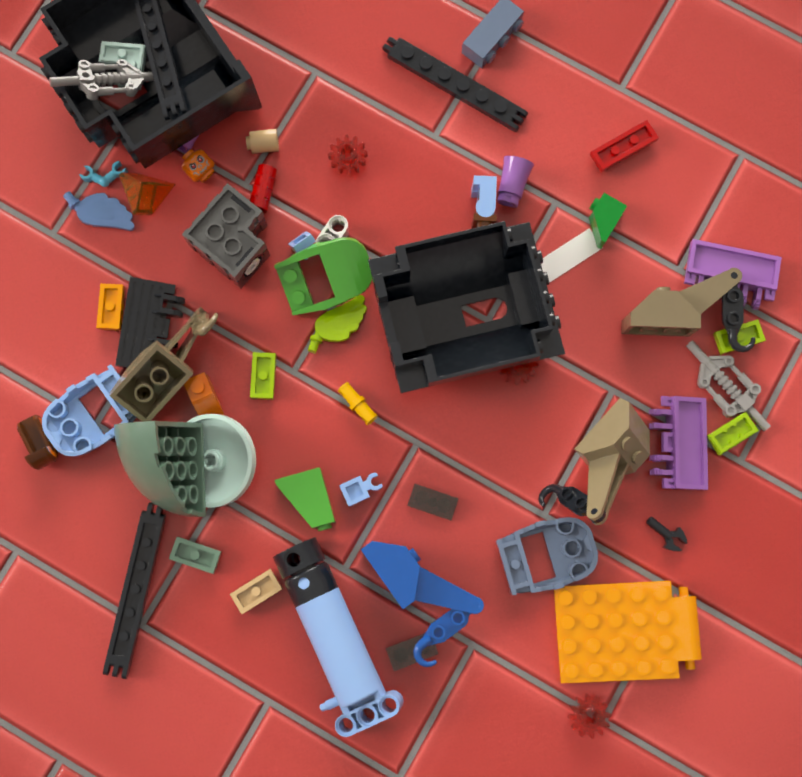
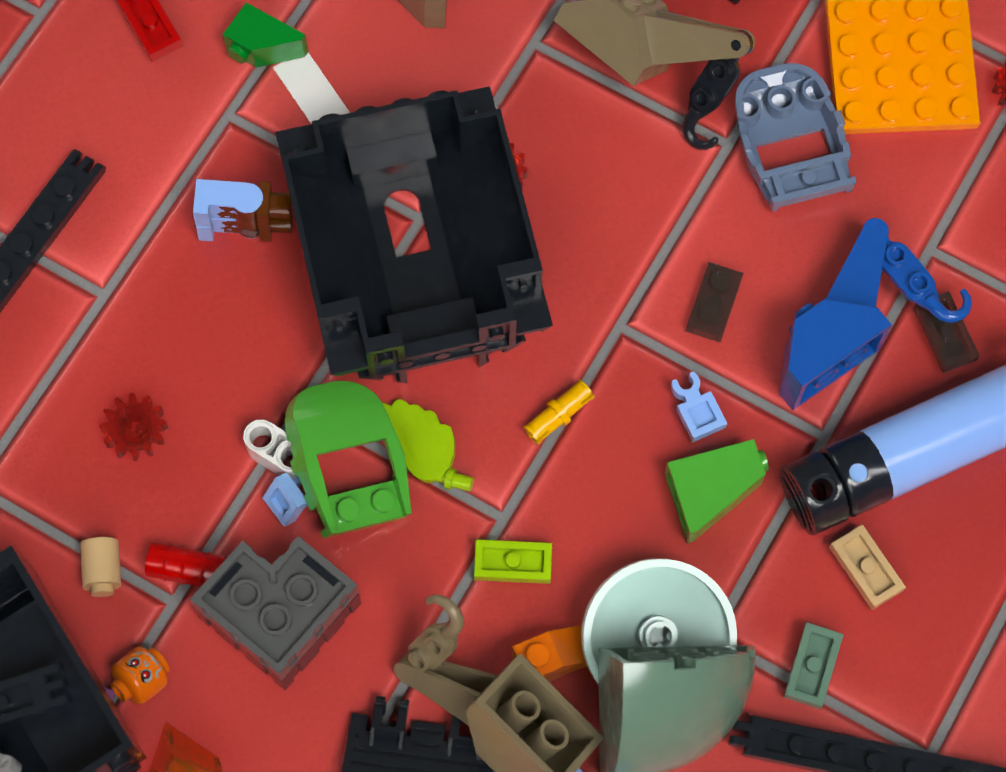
camera: 90 degrees left, 10 degrees down
medium lavender plant [497,156,534,208] -> none

